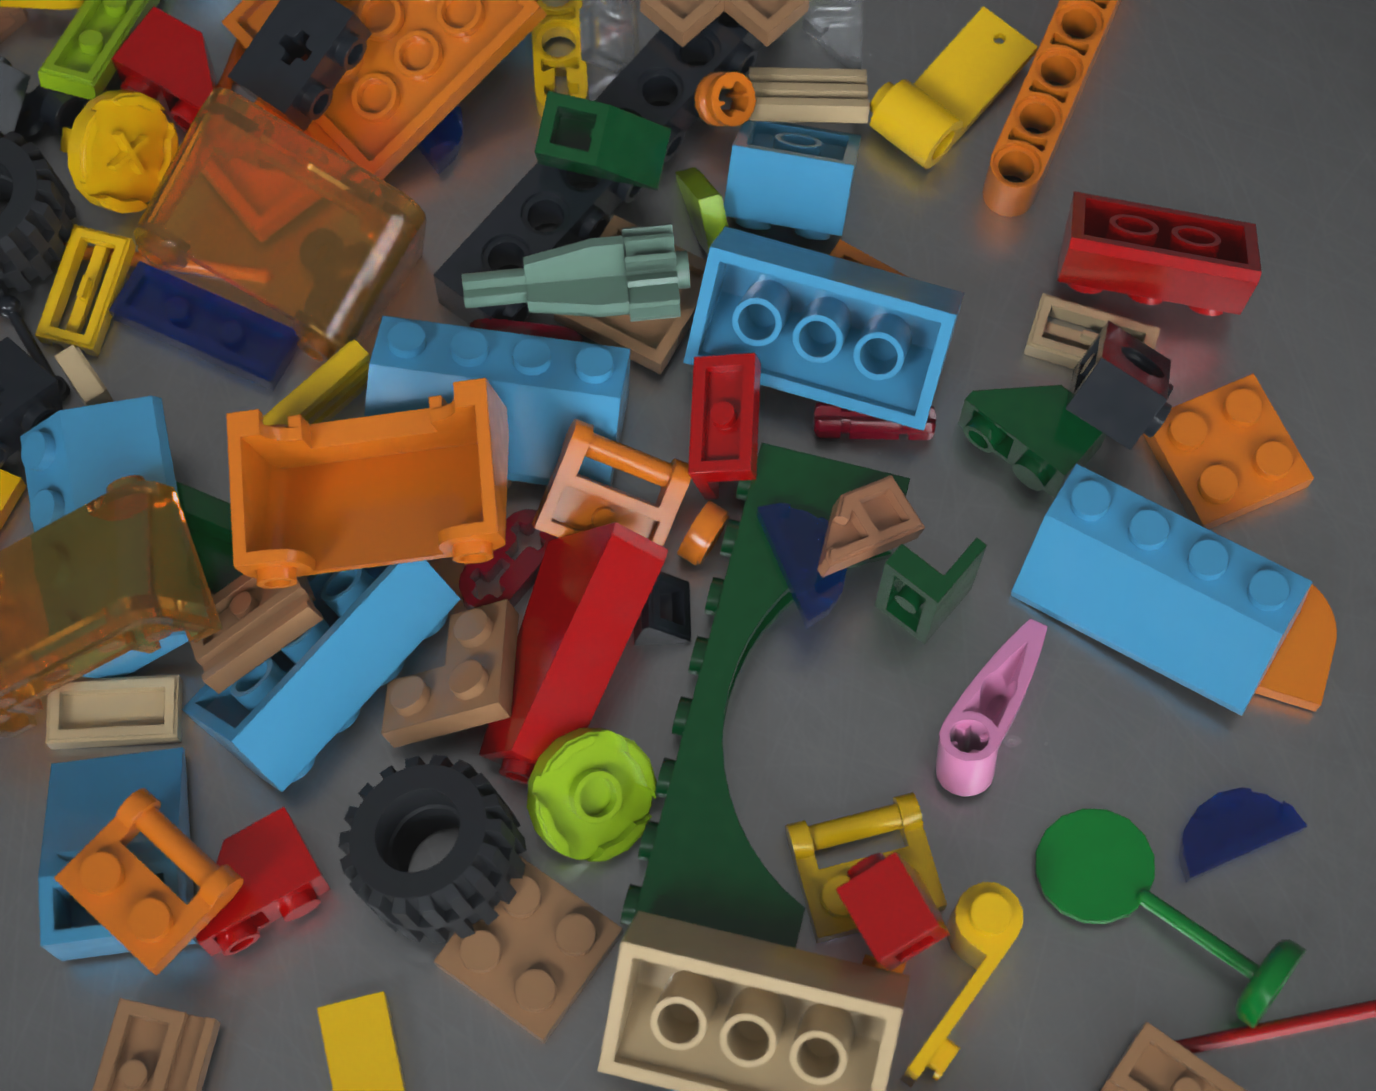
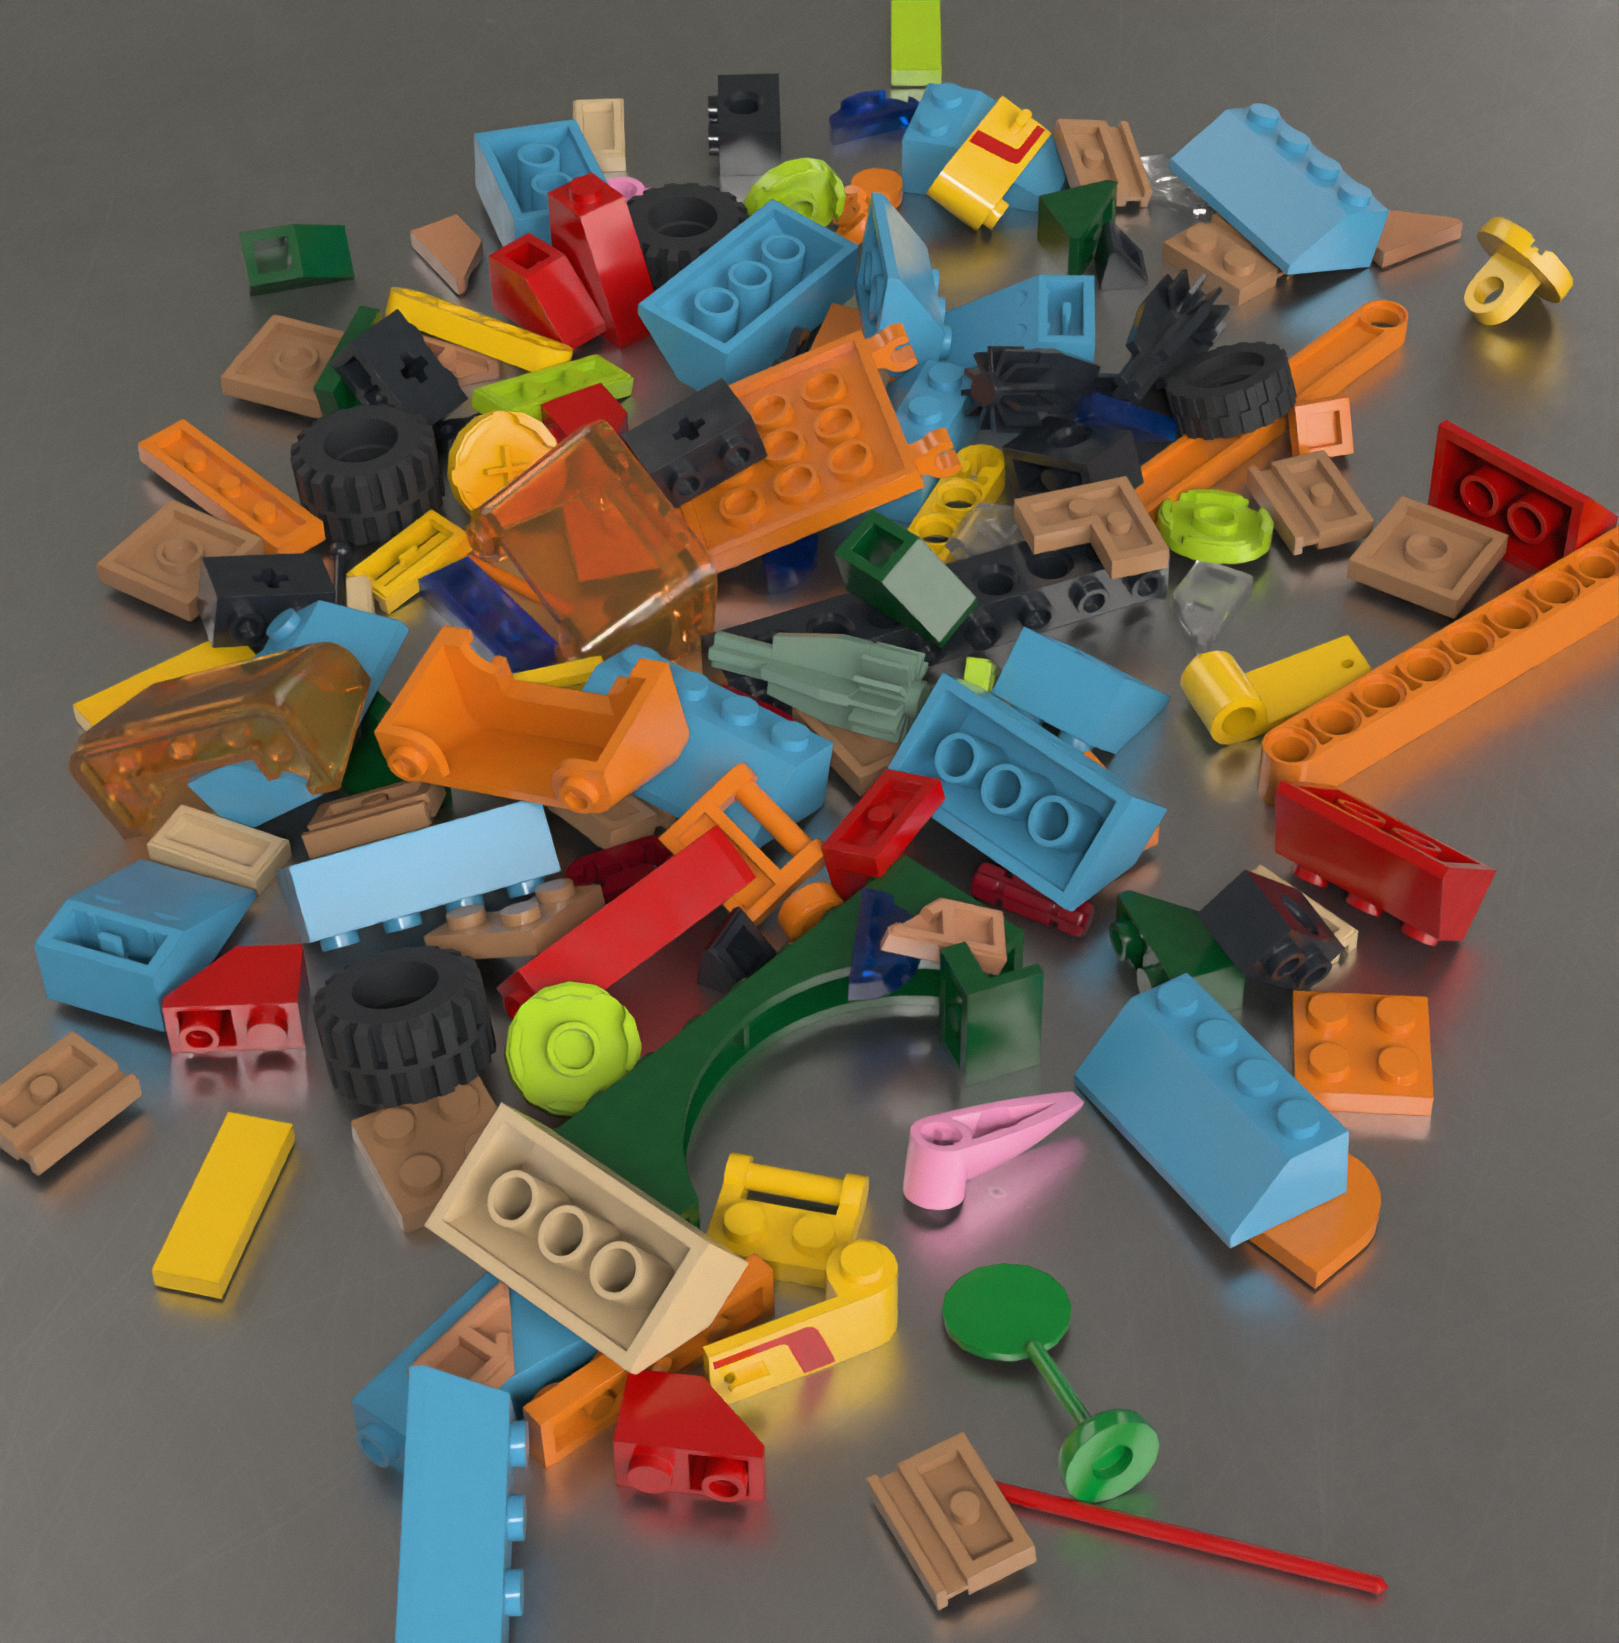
camera: 30 degrees right, 25 degrees down
orange plate [54,788,243,976] -> none
orange bush [695,72,756,127] -> none
tan tile [749,67,870,123] -> none
red slope [835,852,950,971] -> none
clear blue tile [1179,787,1308,883] -> none

